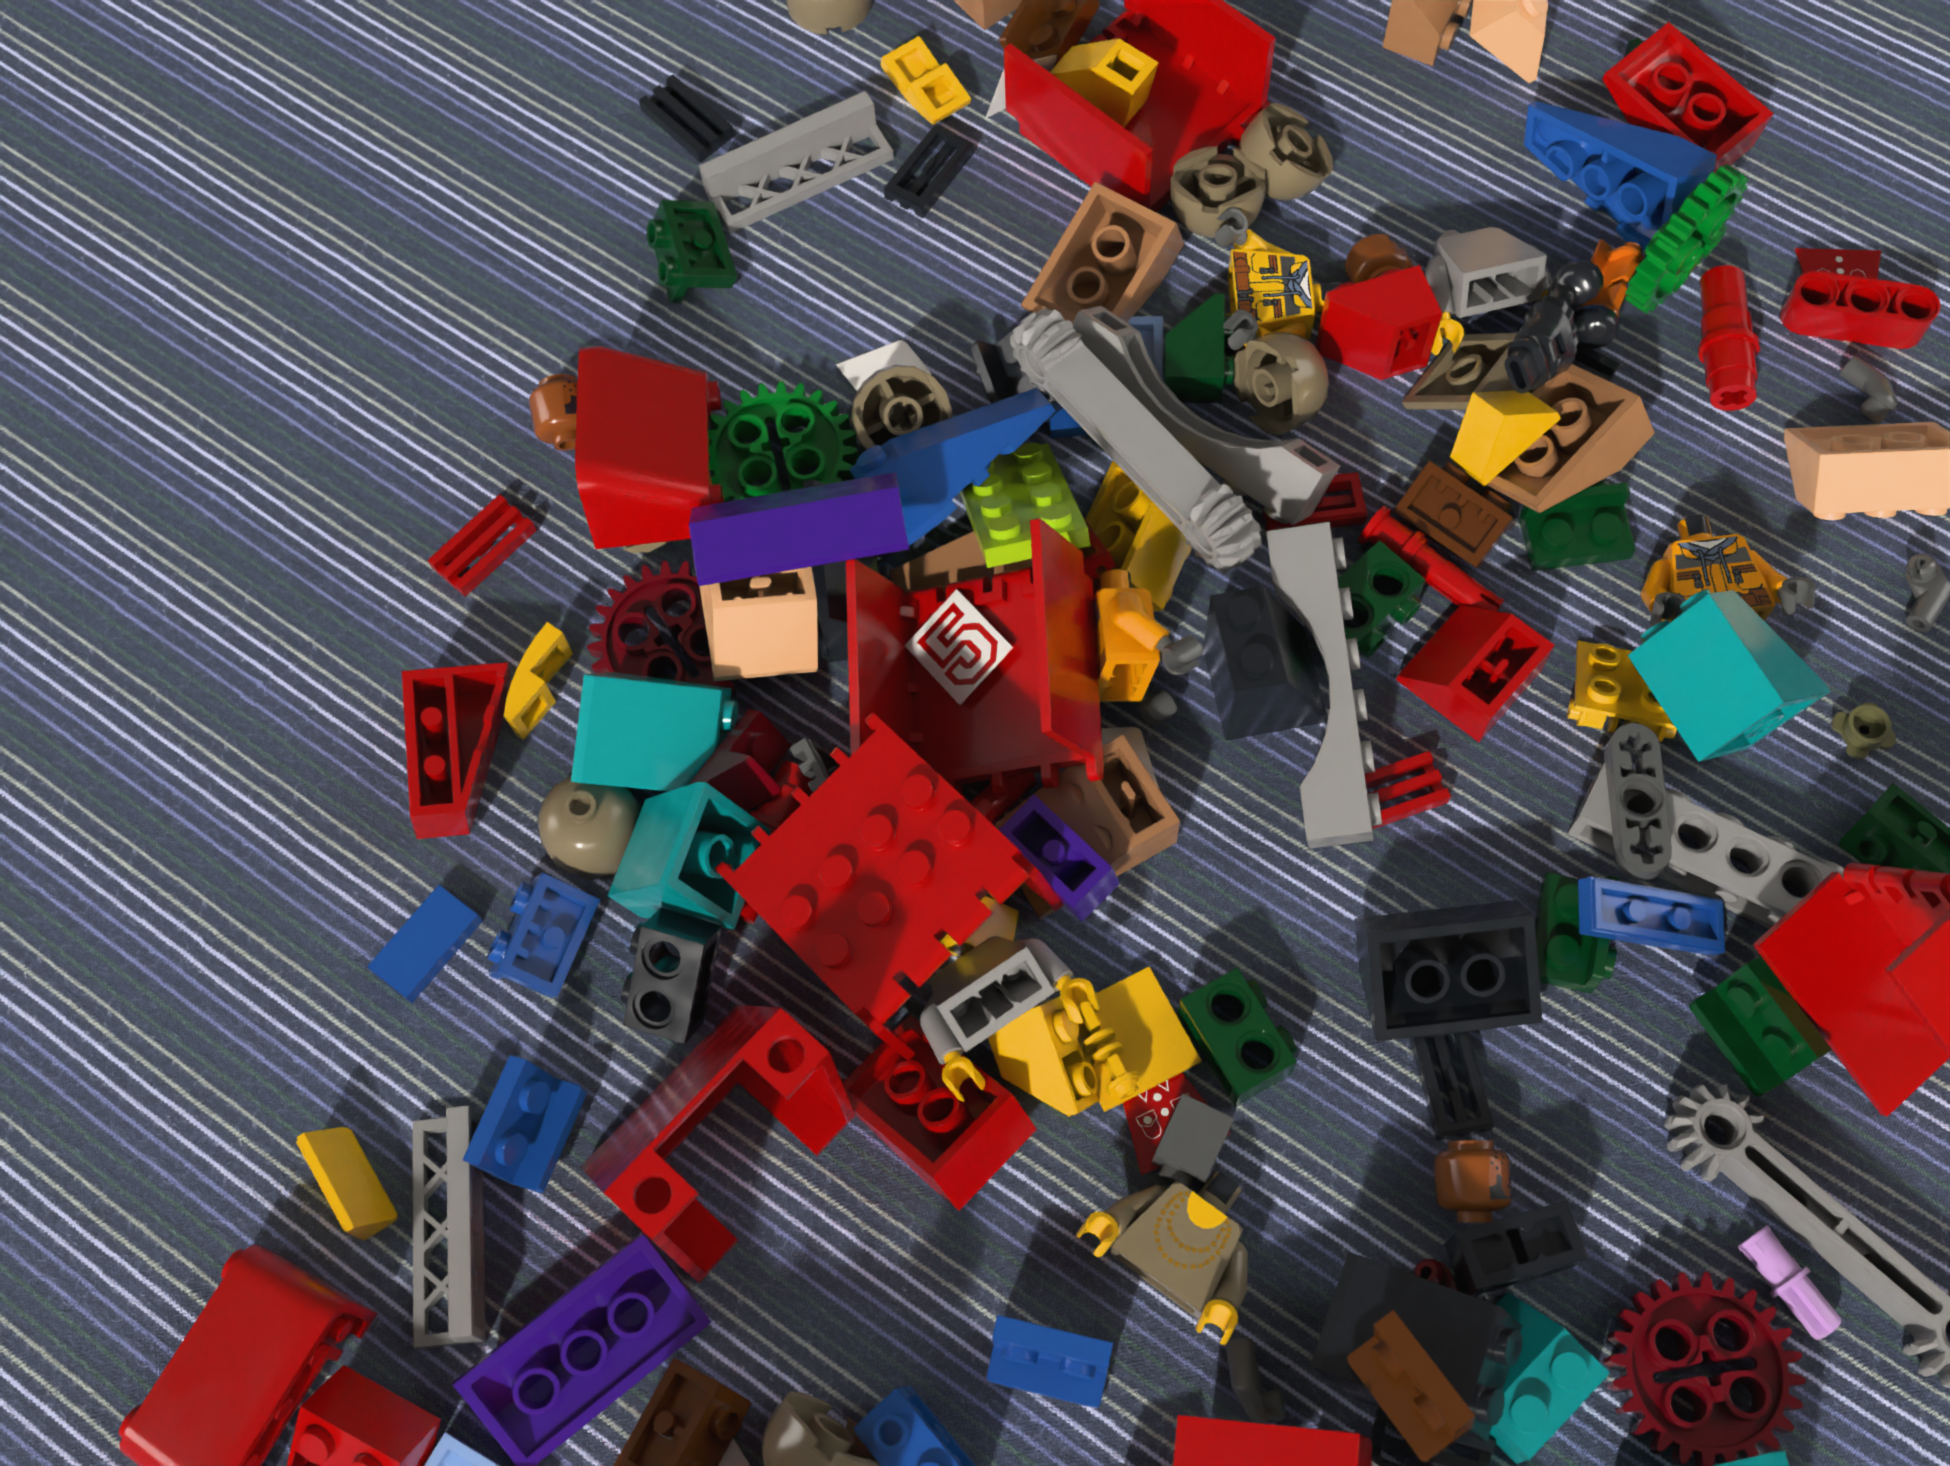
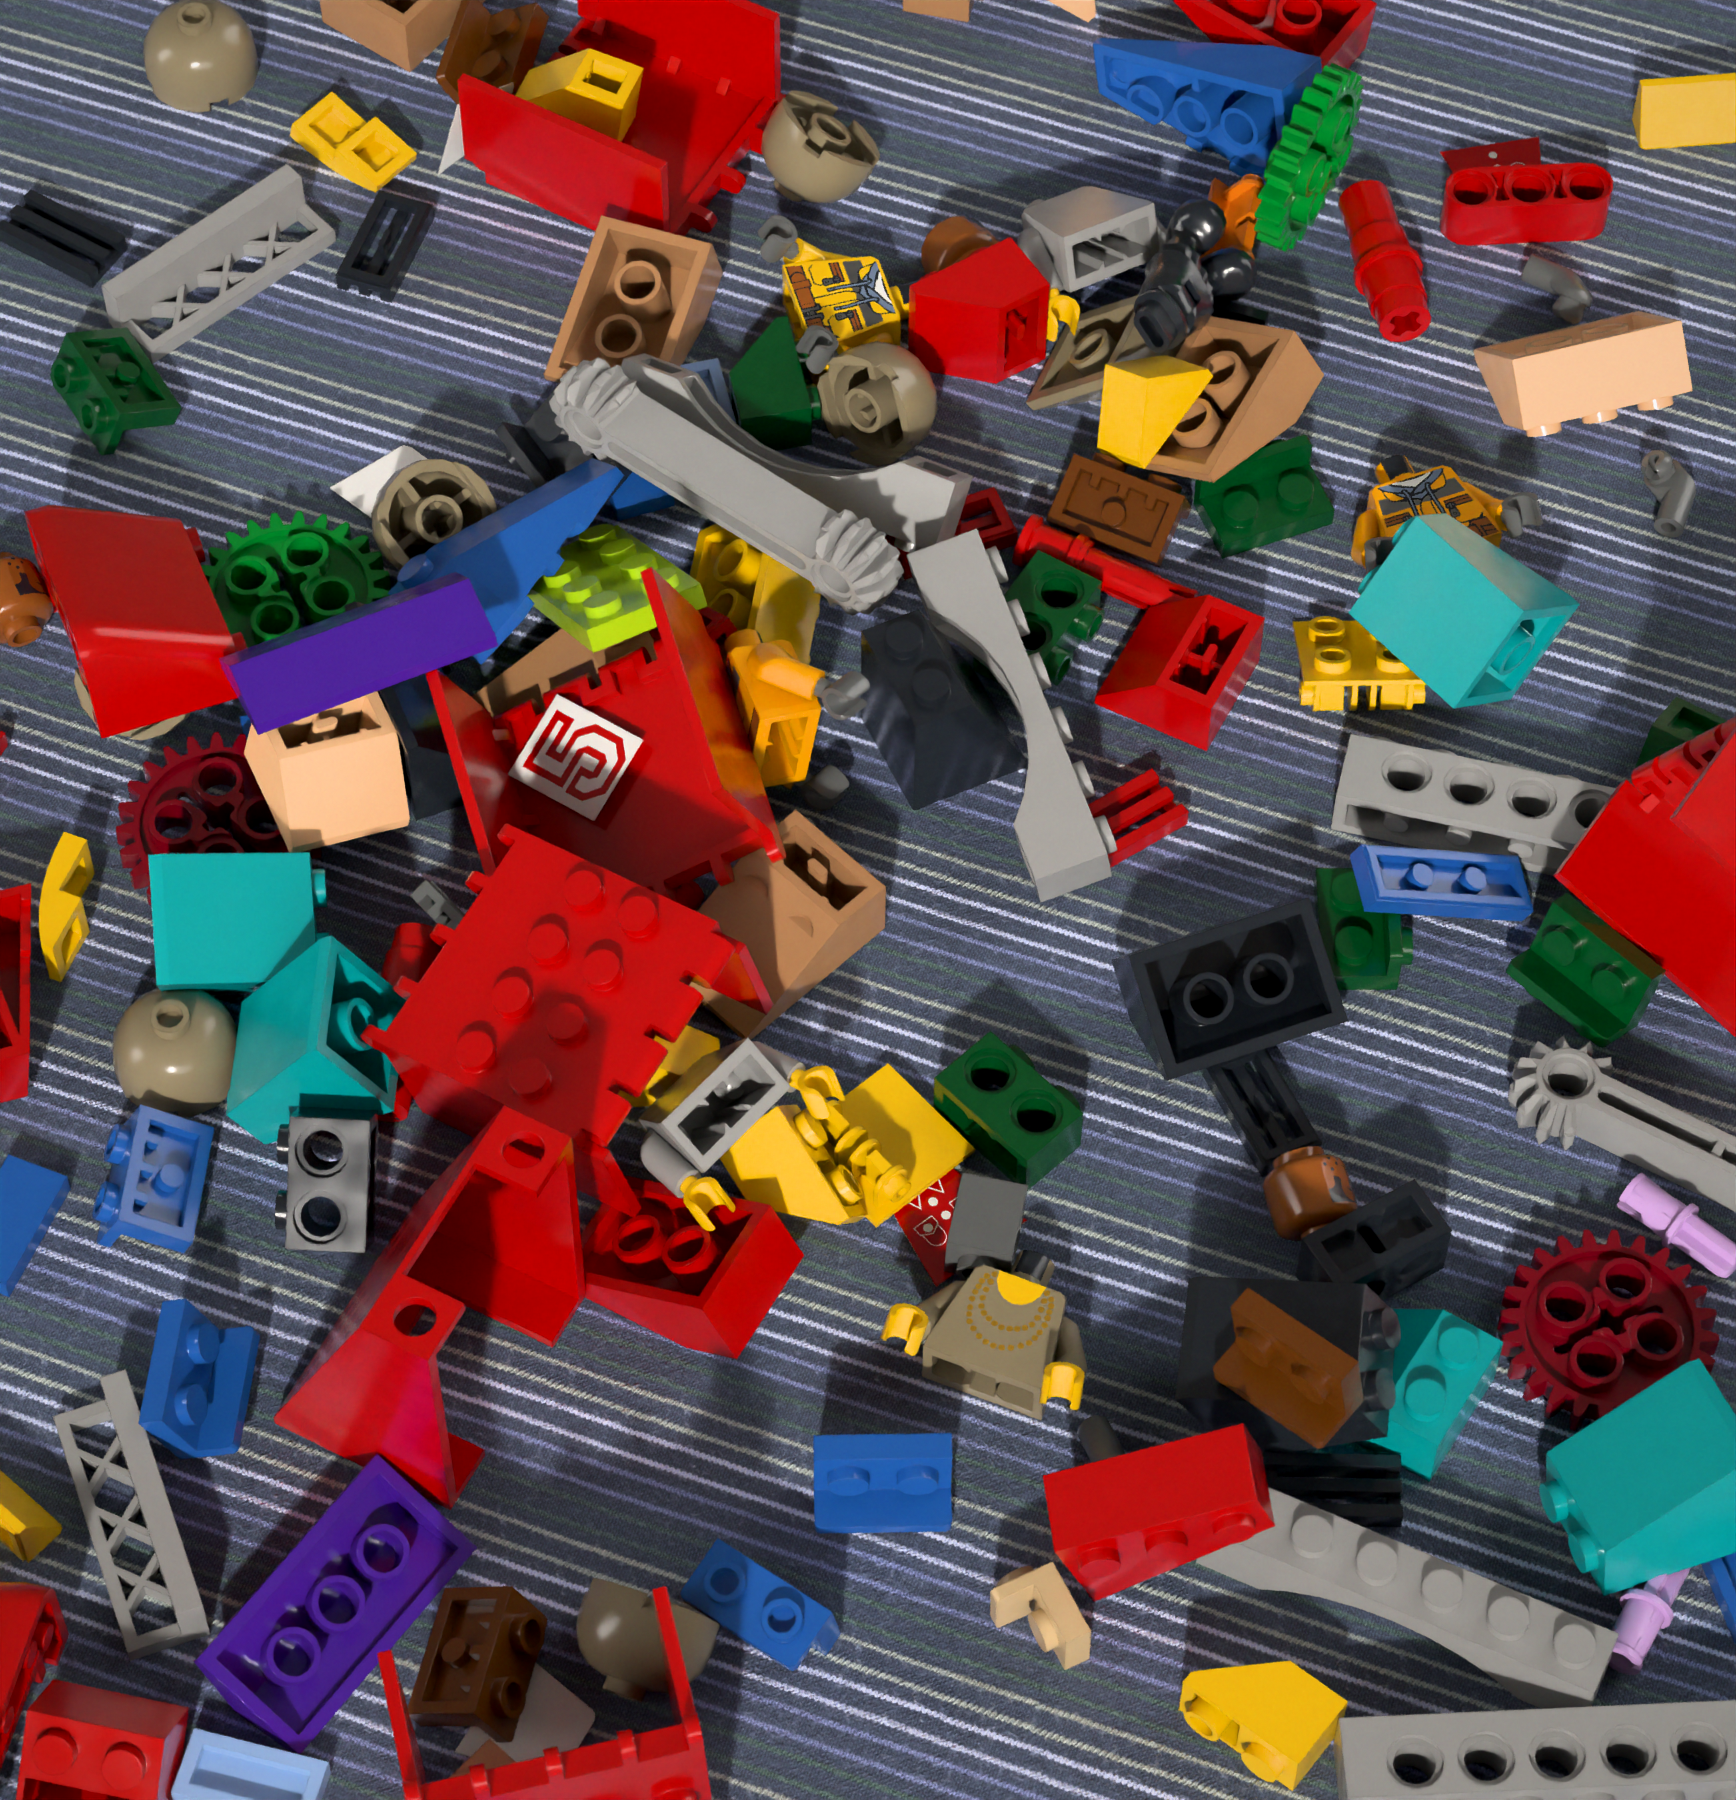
camera: 20 degrees left, 10 degrees down
dark red slope [688,709,791,811] -> none
dark purple brick [999,795,1120,922] -> none
dark tan cylinder [1171,146,1266,238] -> none
dark grey beam [1604,723,1672,881] -> none
olive plate [1831,702,1896,760] -> none

